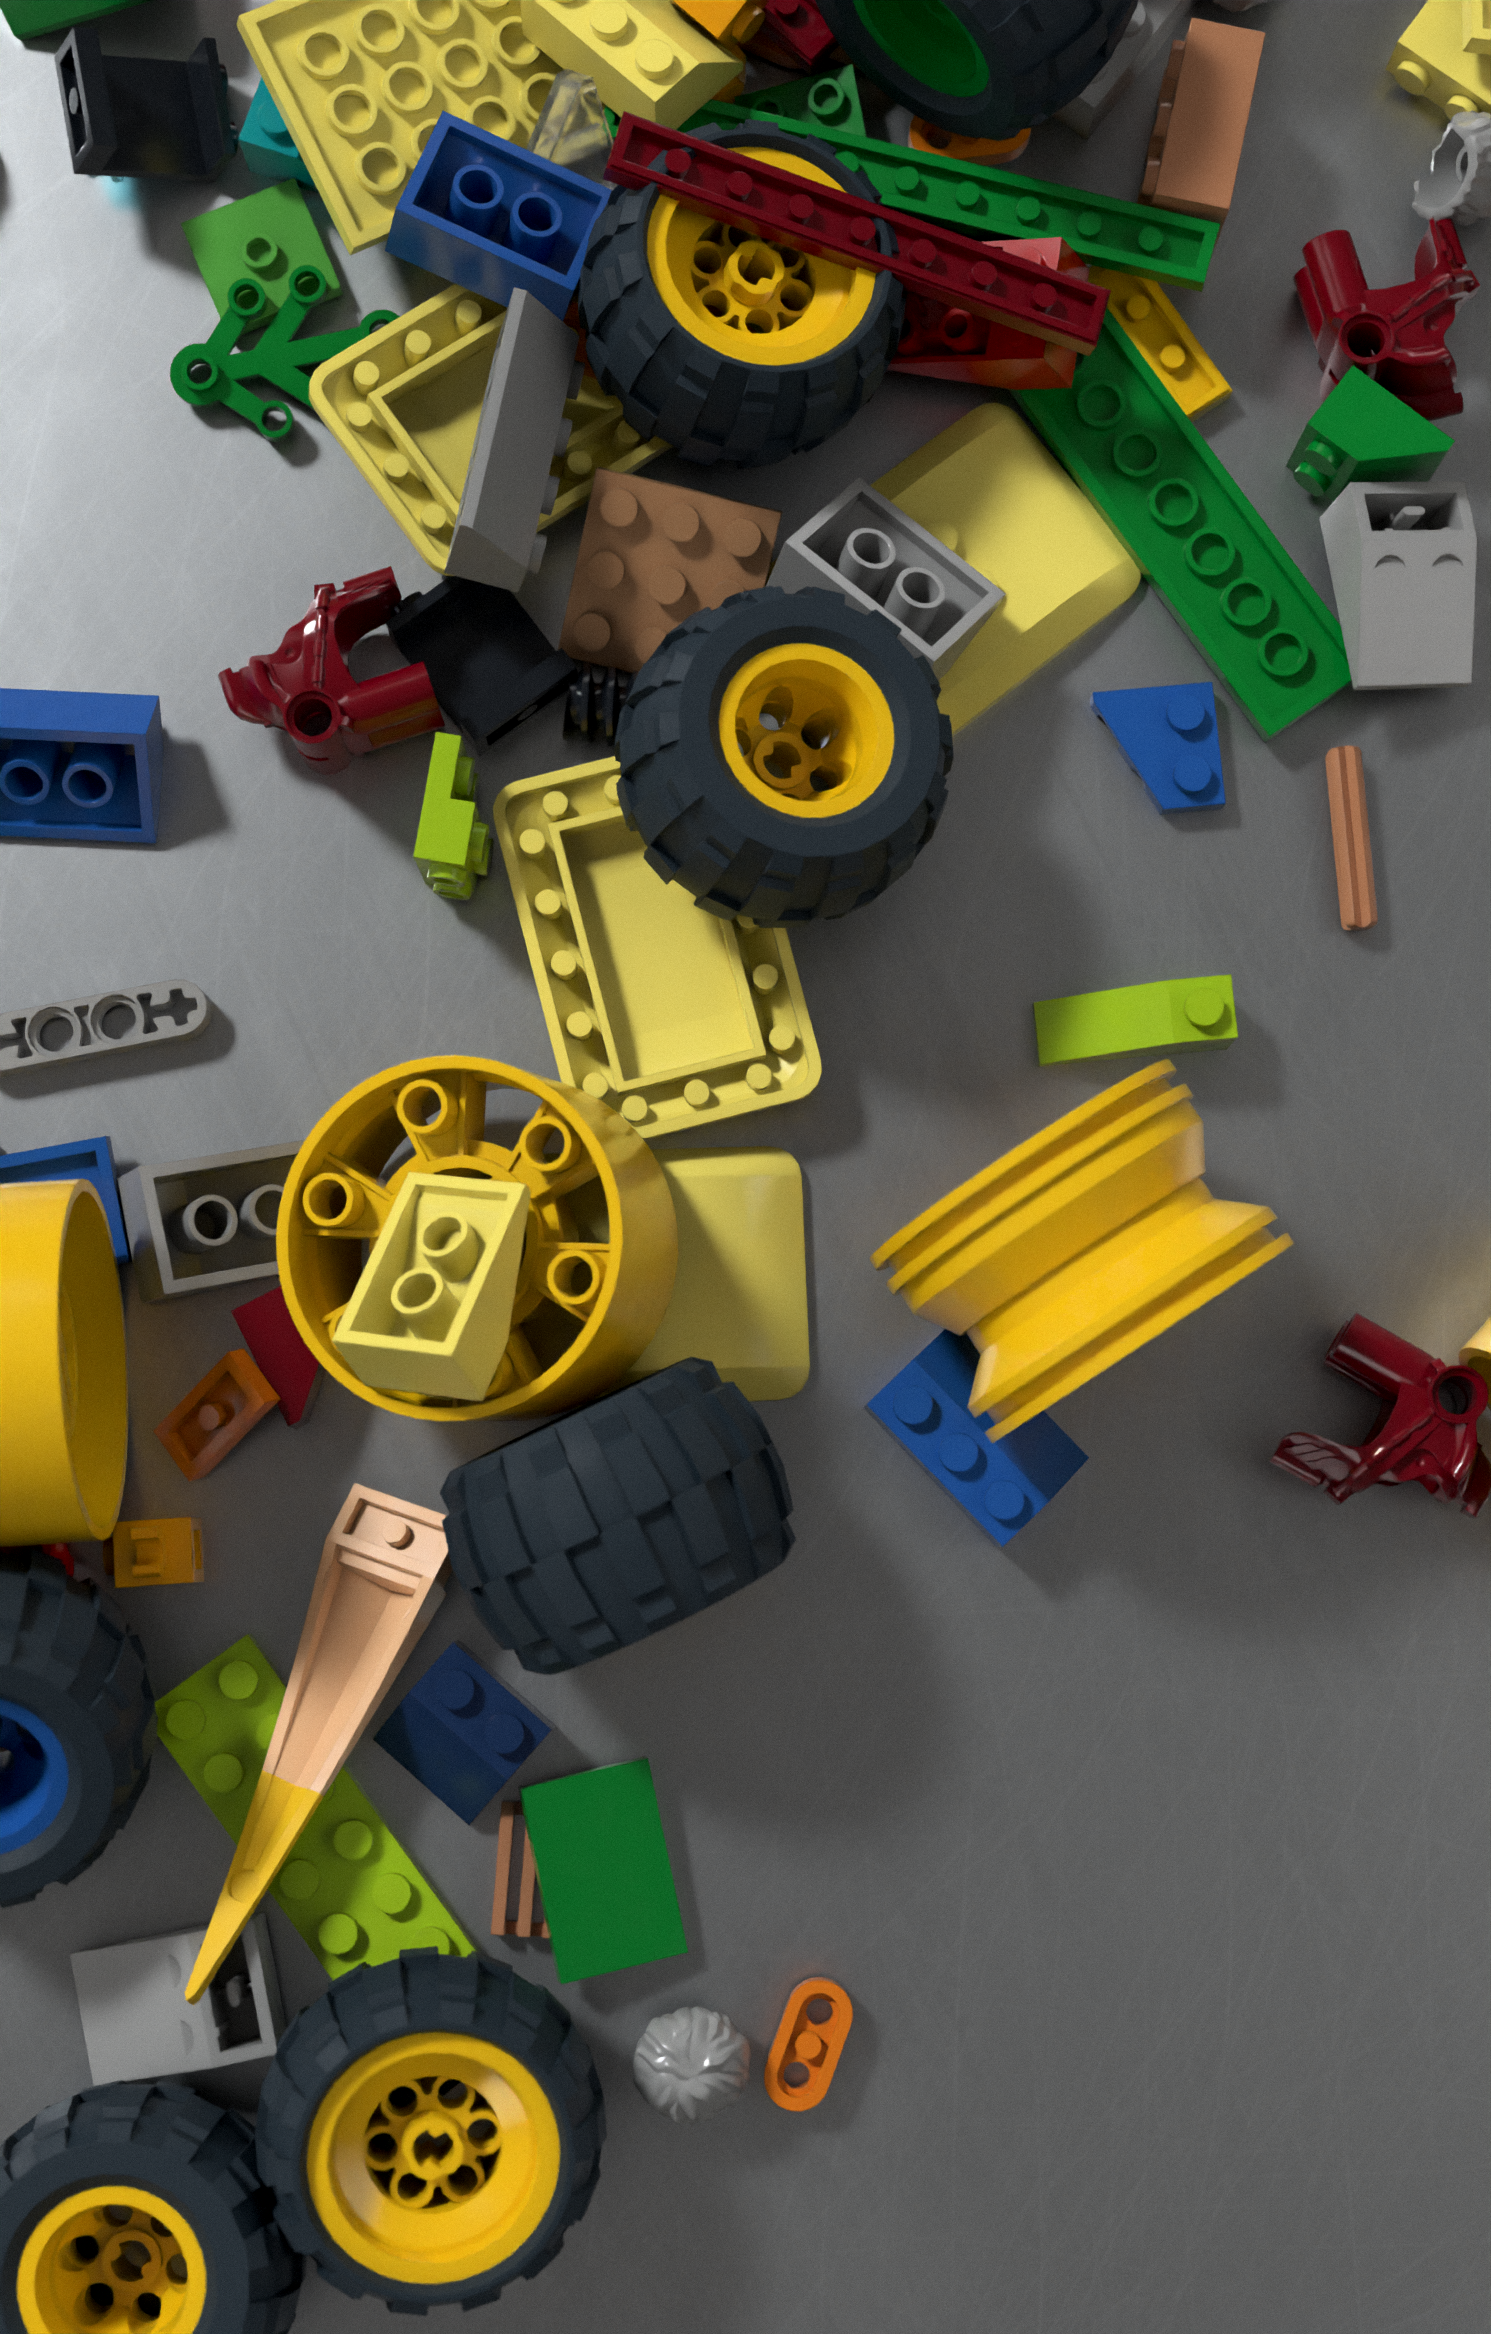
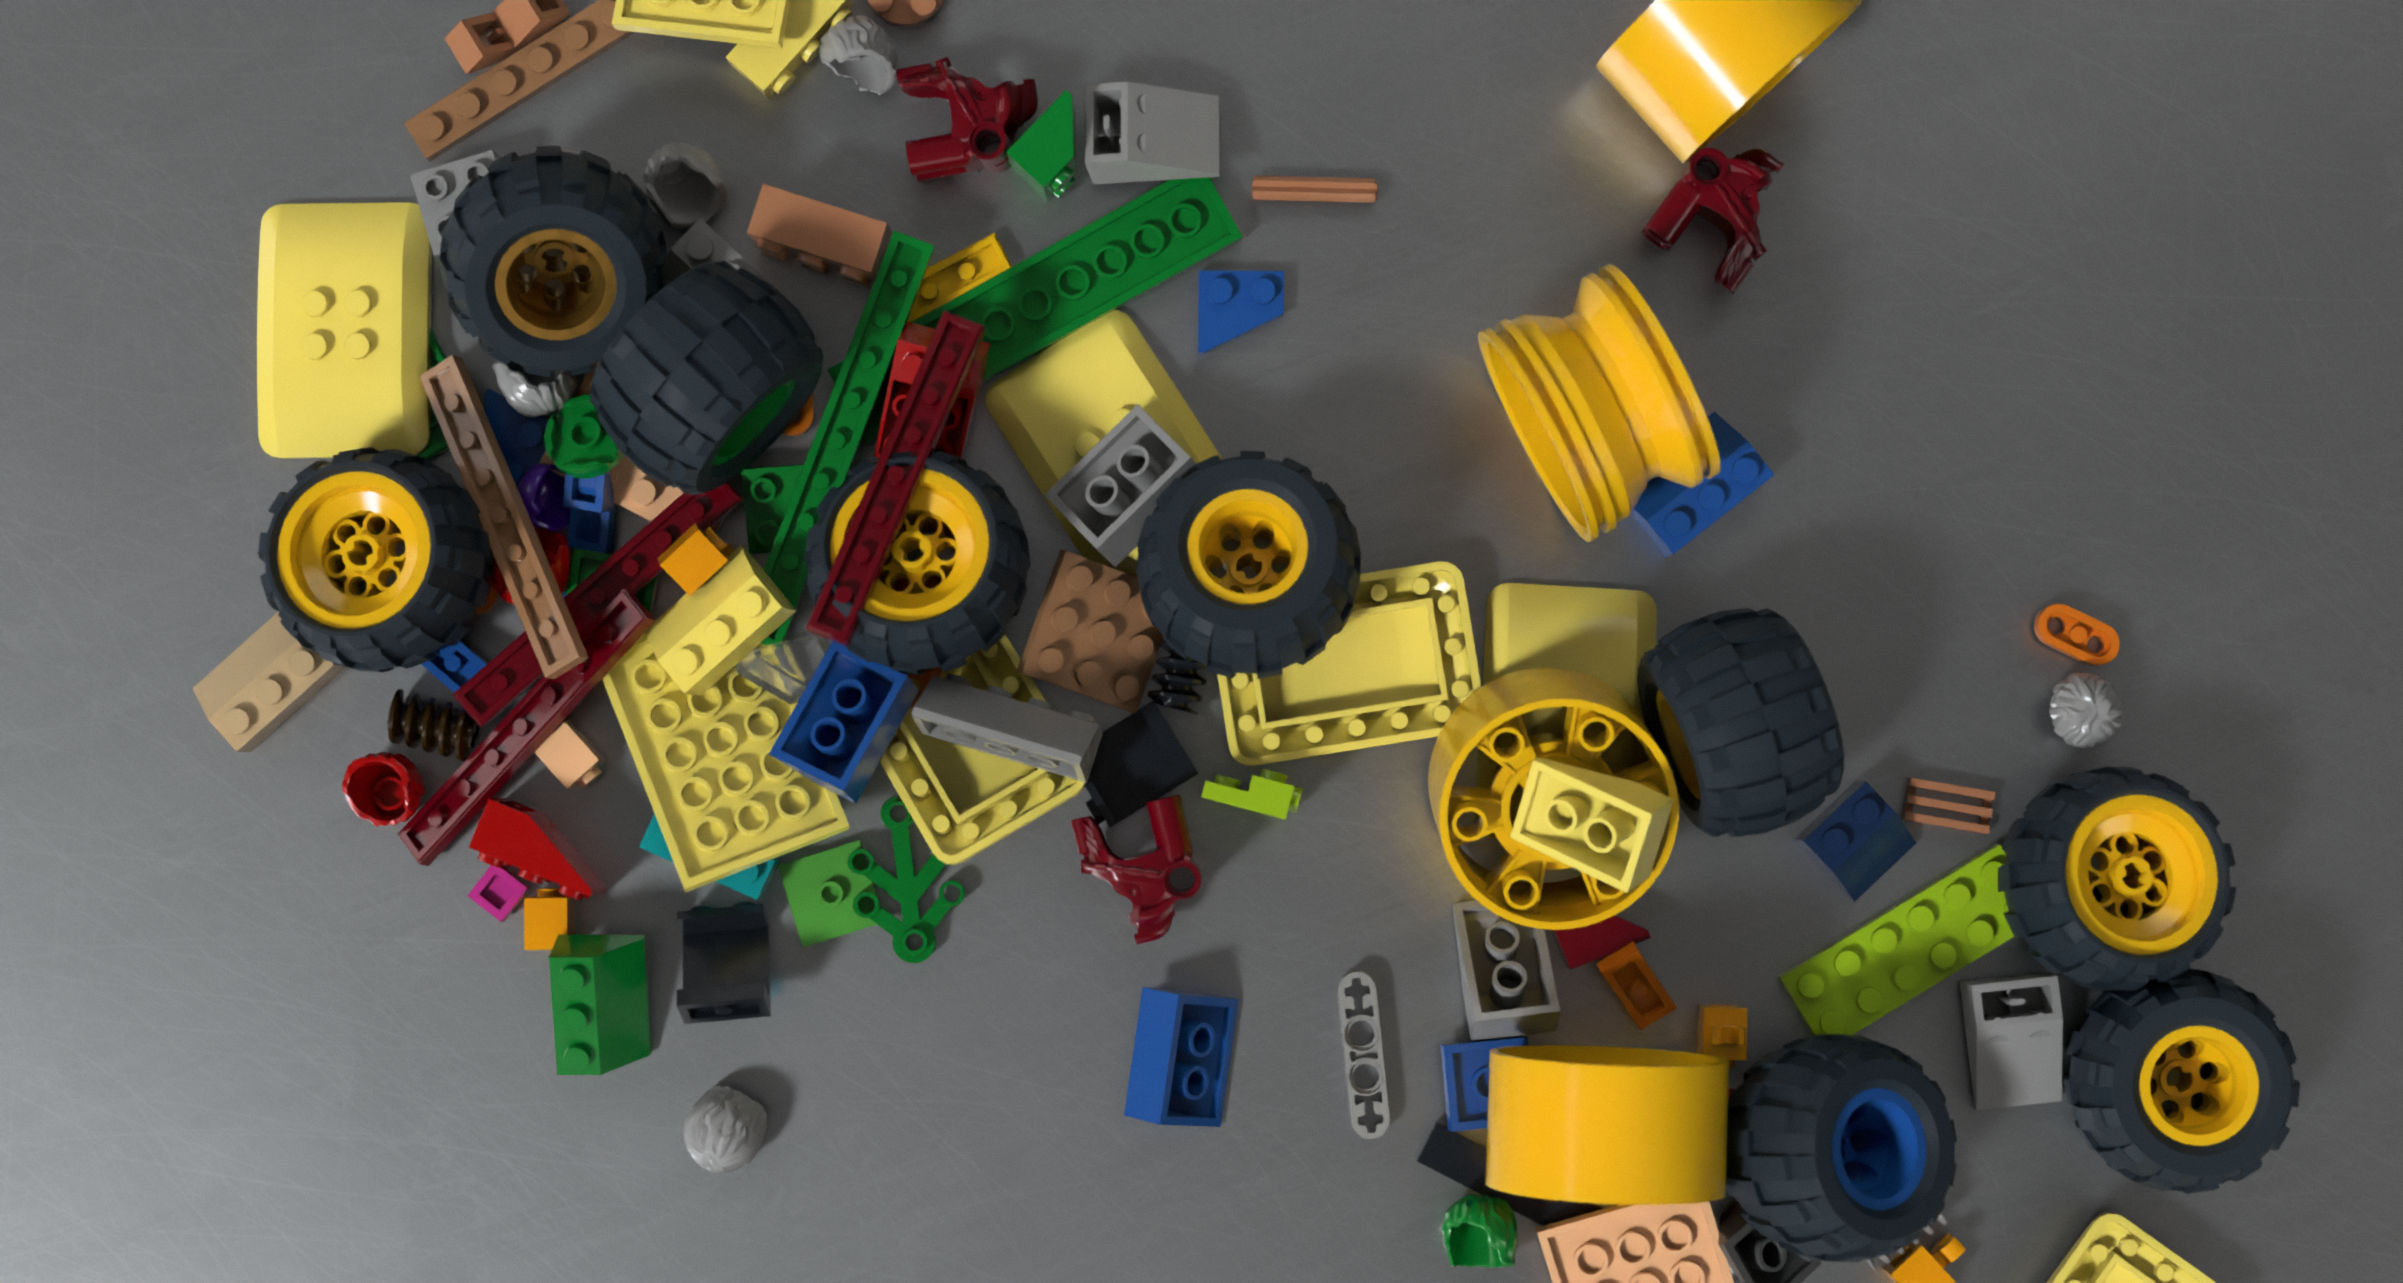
camera: 85 degrees left, 5 degrees up
light nougat plate [185,1483,453,2005] -> none
green tile [518,1756,688,1985] -> none
lime slope [1032,974,1238,1066] -> none

